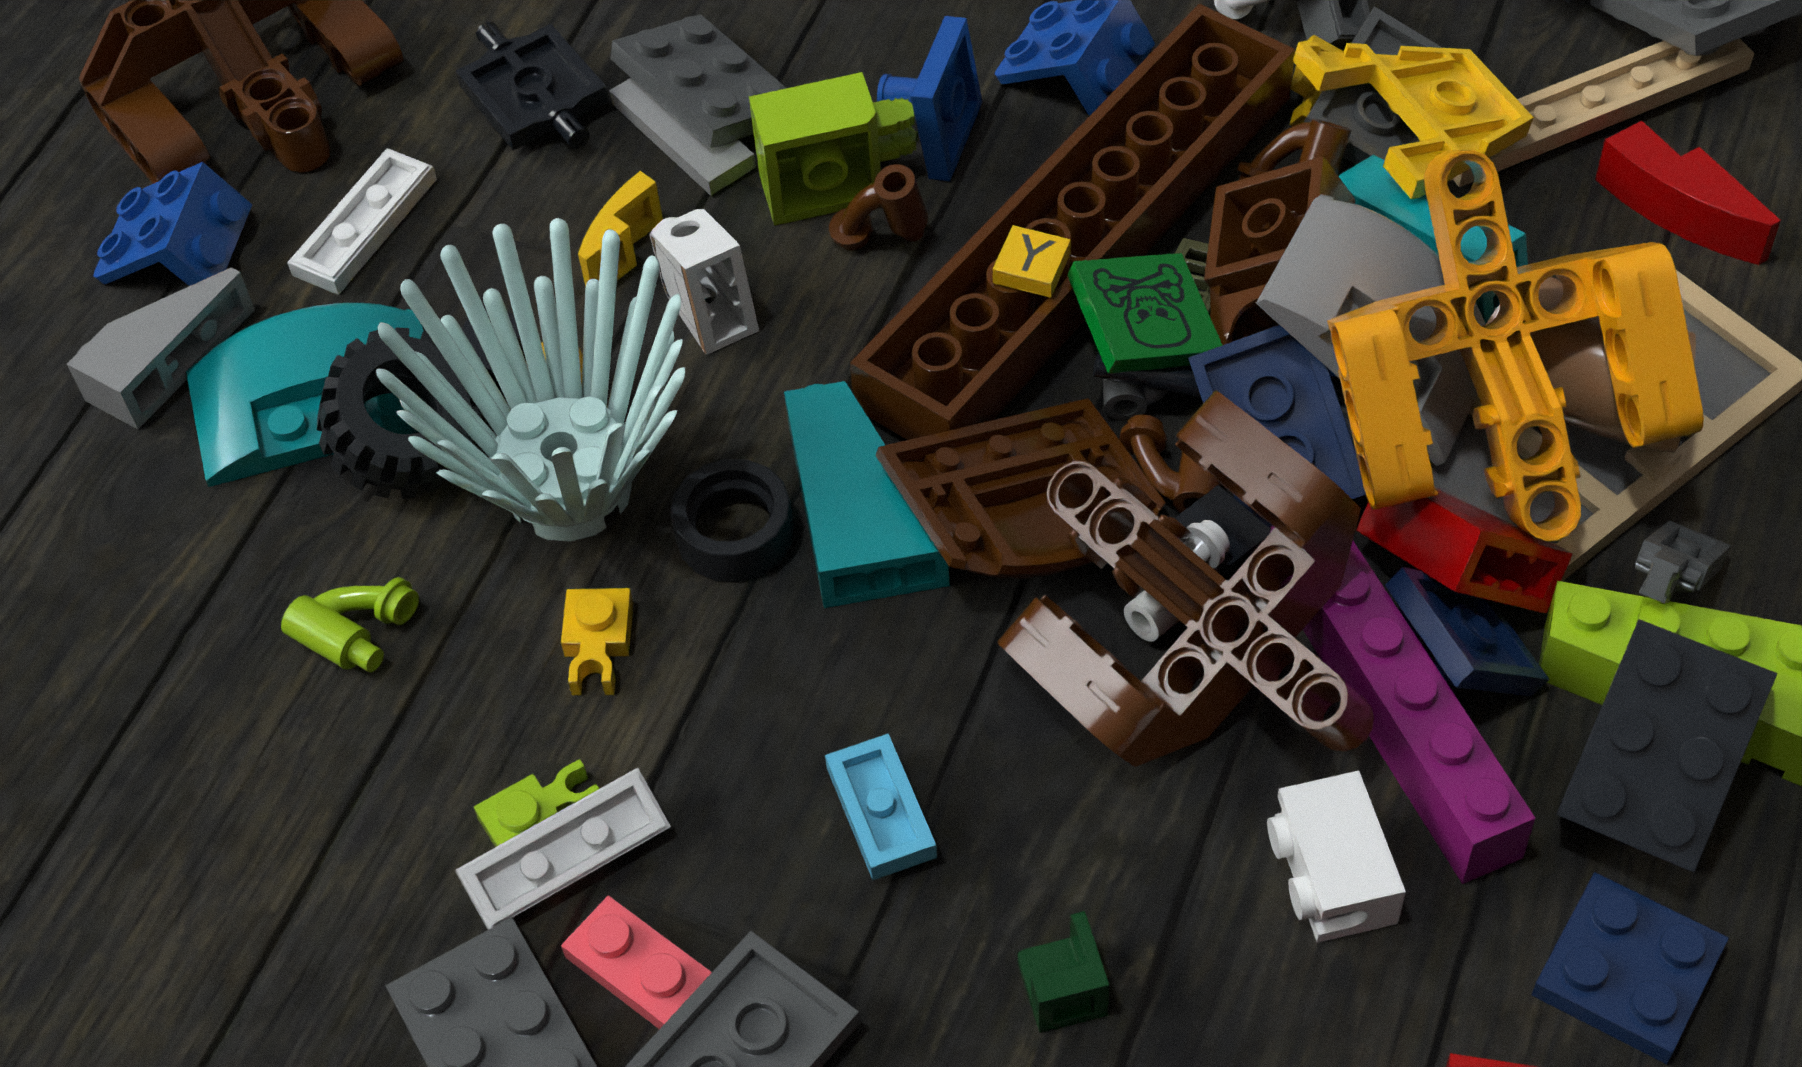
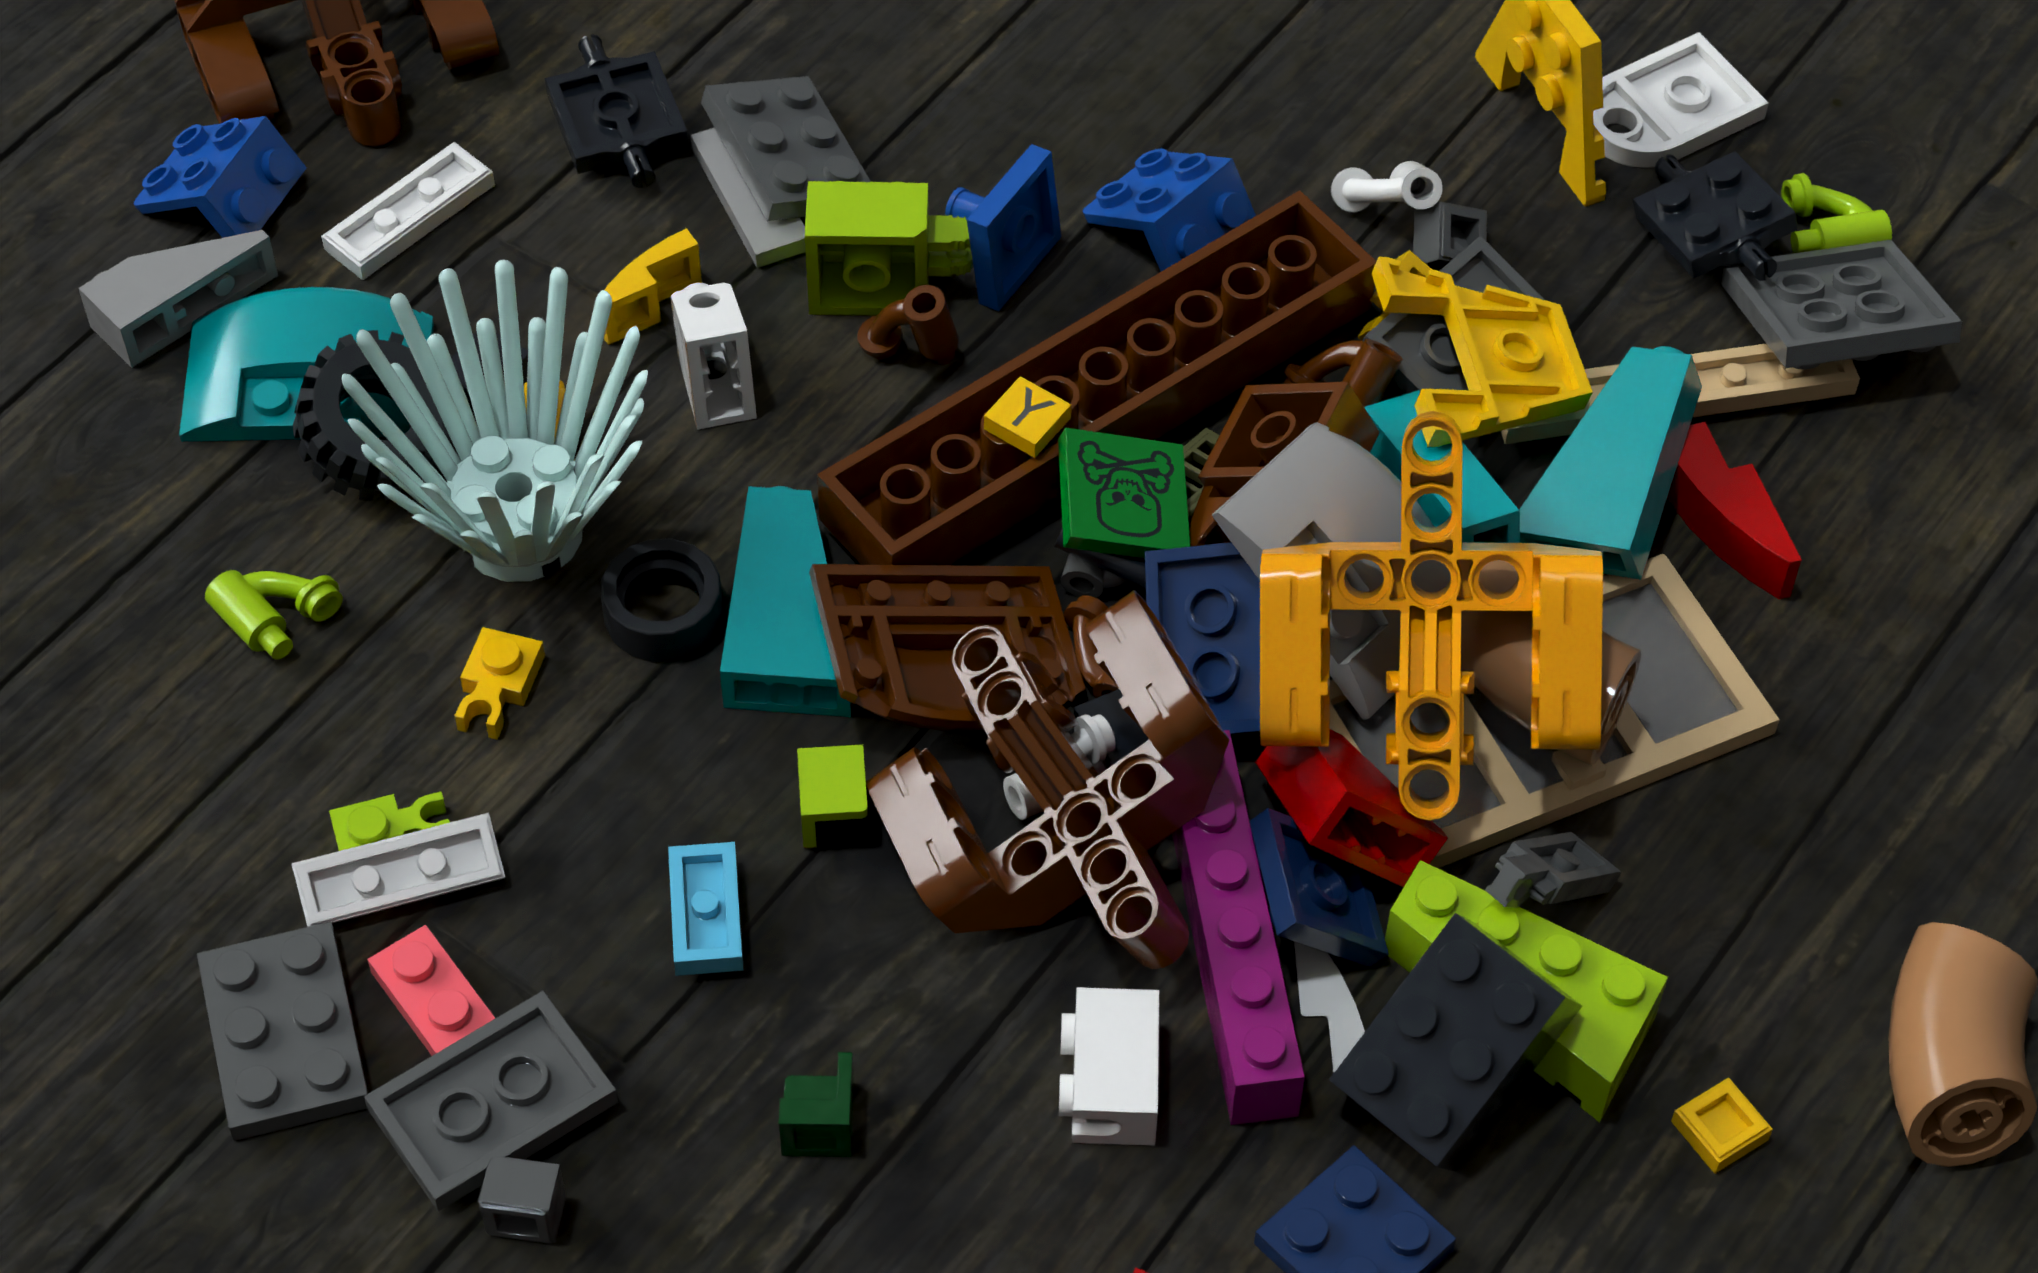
camera: 10 degrees right, 0 degrees up
none -> lime panel [797,744,868,848]
none -> white sticker [1294,941,1365,1073]
none -> teal slope [1519,346,1702,580]

